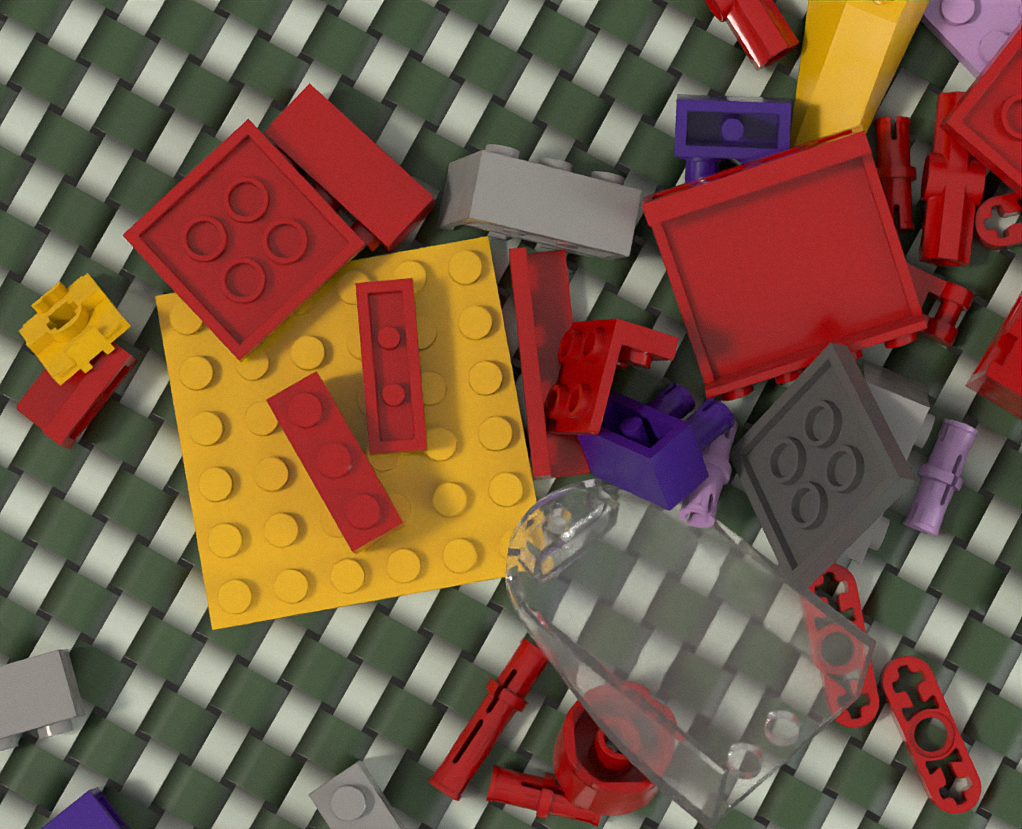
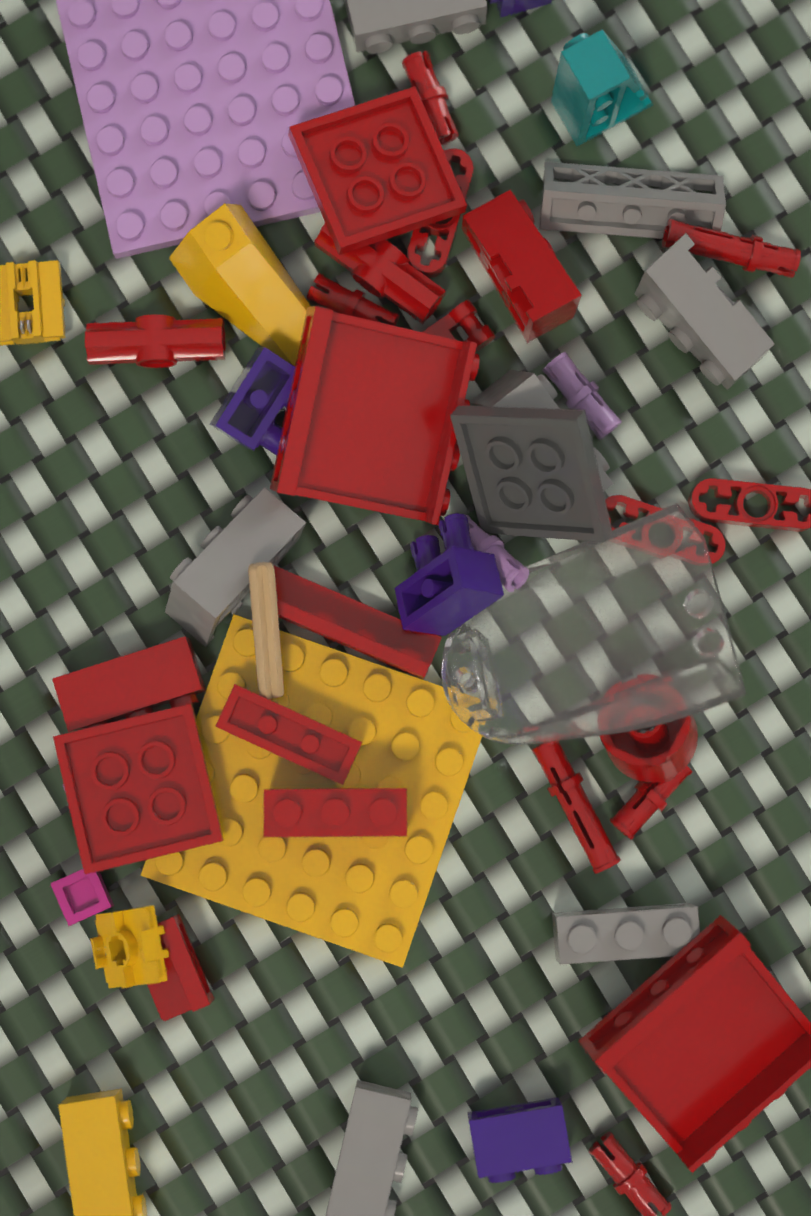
camera: 60 degrees left, 0 degrees up
red bracket [544,318,679,435] -> none
none -> dark pink plate [50,869,114,926]
none -> tan axle [248,562,284,699]

